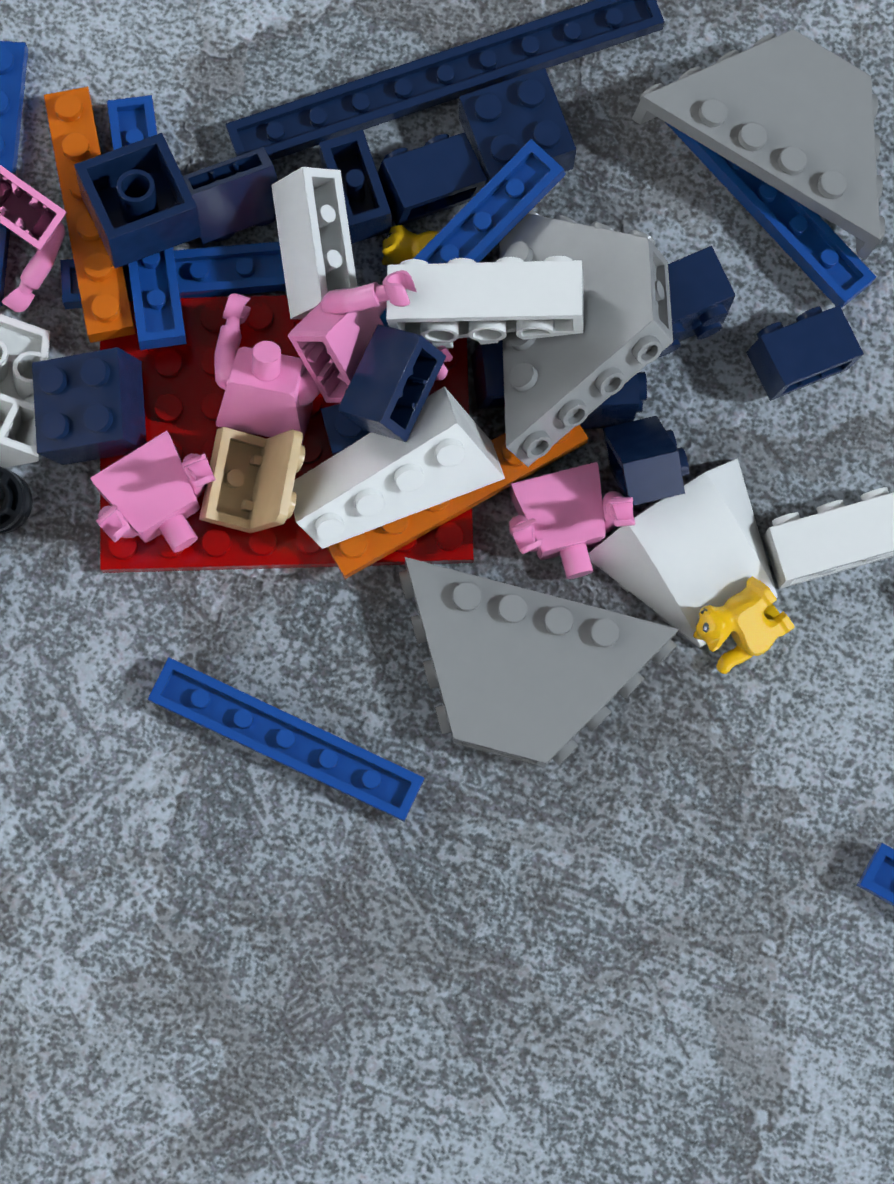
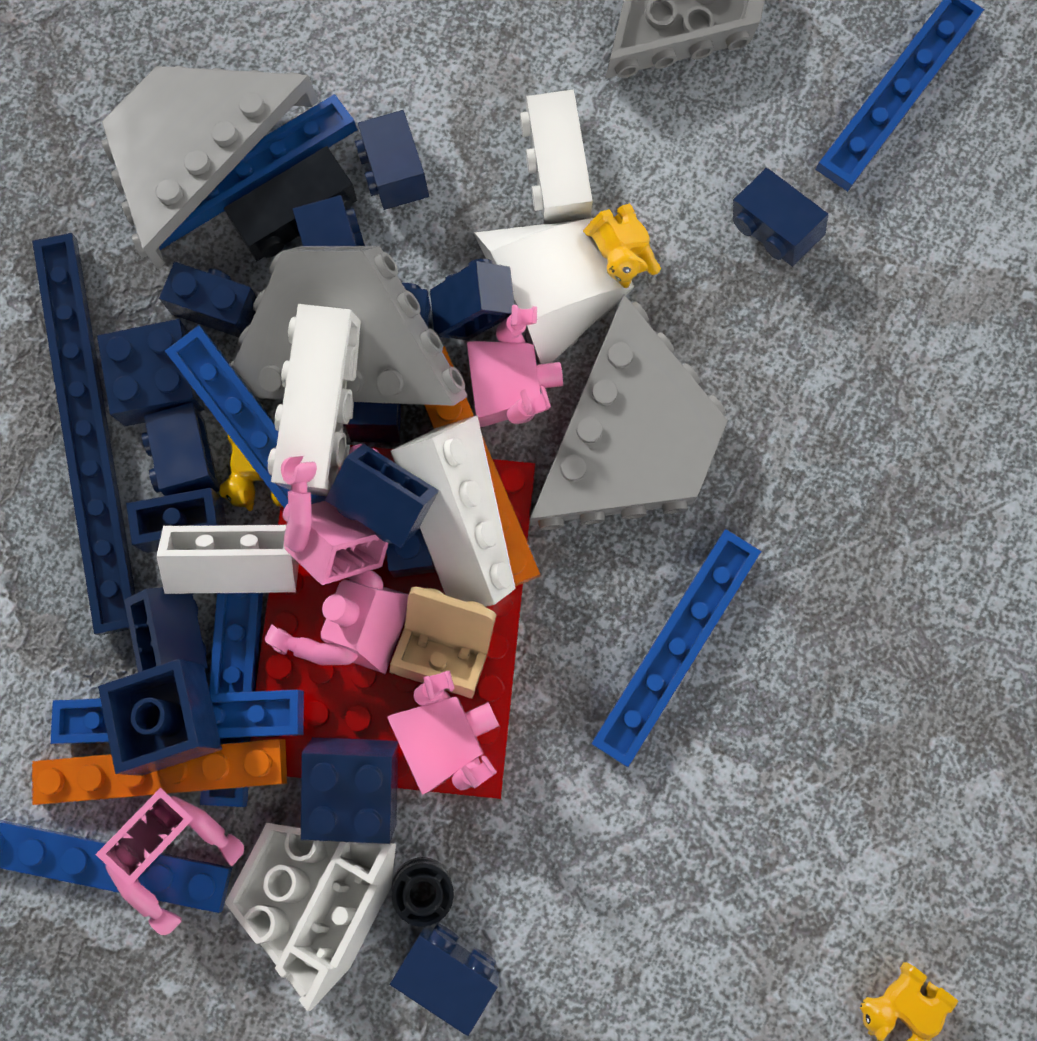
camera: 80 degrees left, 0 degrees up
none -> dark blue brick [159,261,257,338]
none -> black brick [224,146,357,262]
none -> dark blue brick [733,167,828,267]

